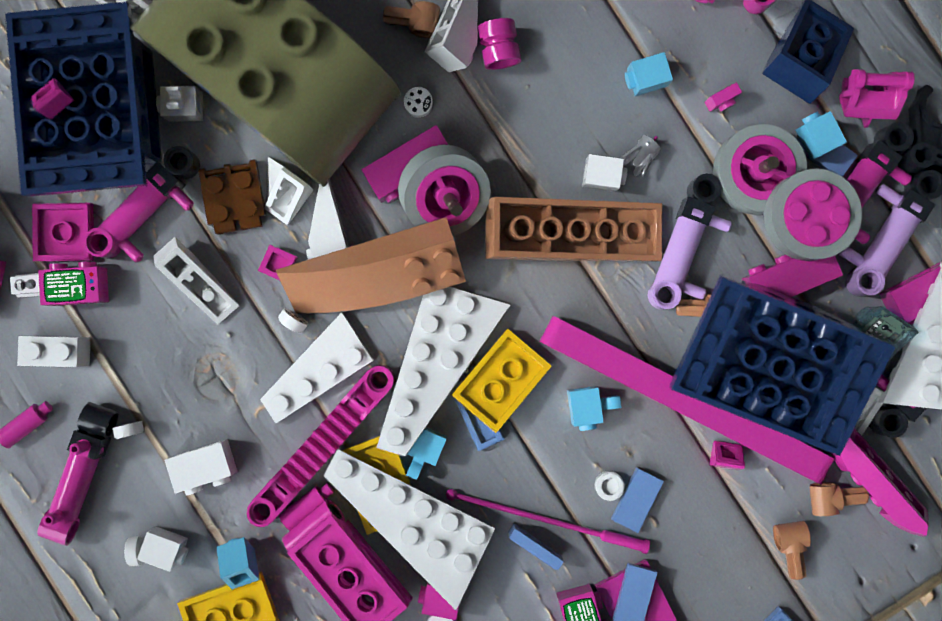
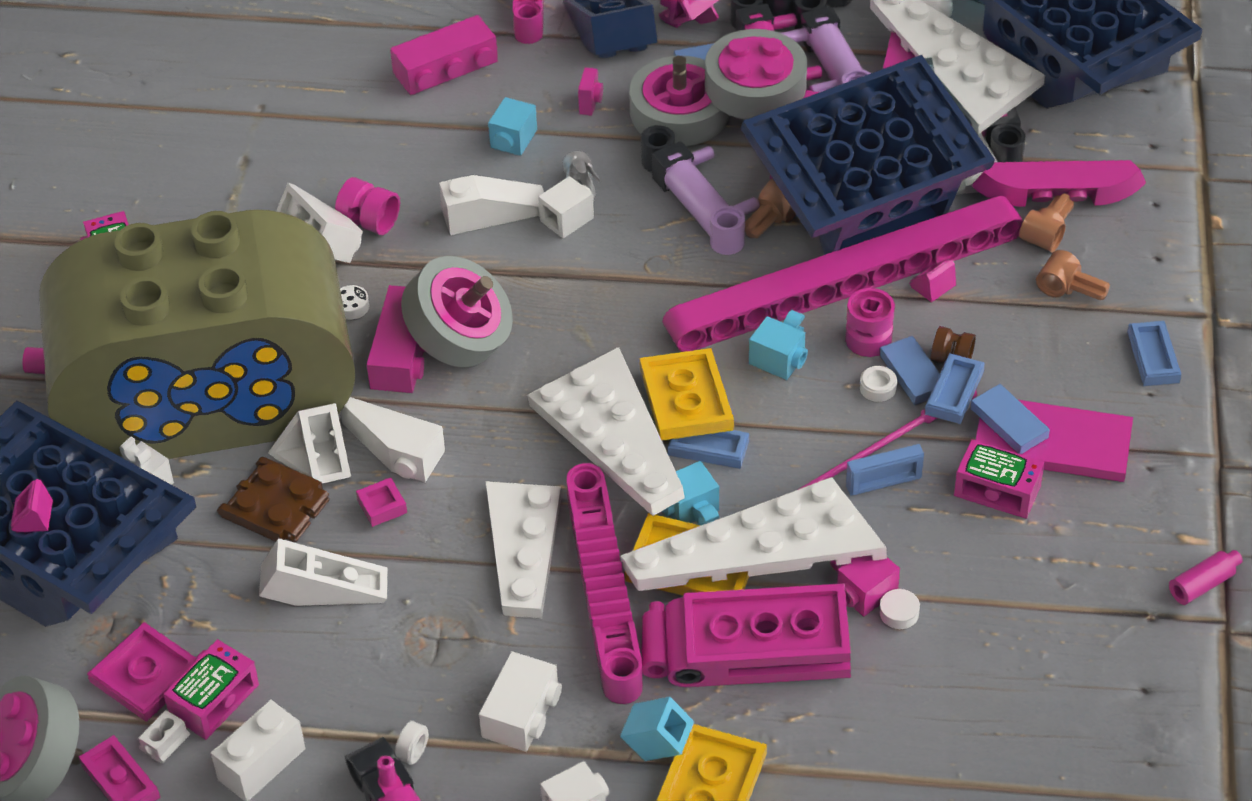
camera: 45 degrees left, 40 degrees down
dark pink piece [83,146,200,262] -> none
nougat slope [276,217,466,314] -> none
white tile [278,308,308,333] -> none
nougat slope [485,197,662,261] -> none
medium azure brick [795,111,847,161] -> none
none -> white slope [439,175,544,235]
none -> dark pink wheel [845,288,895,357]
none -> medium blue tile [925,353,985,424]
none -> reddish brown wheel [930,326,976,363]

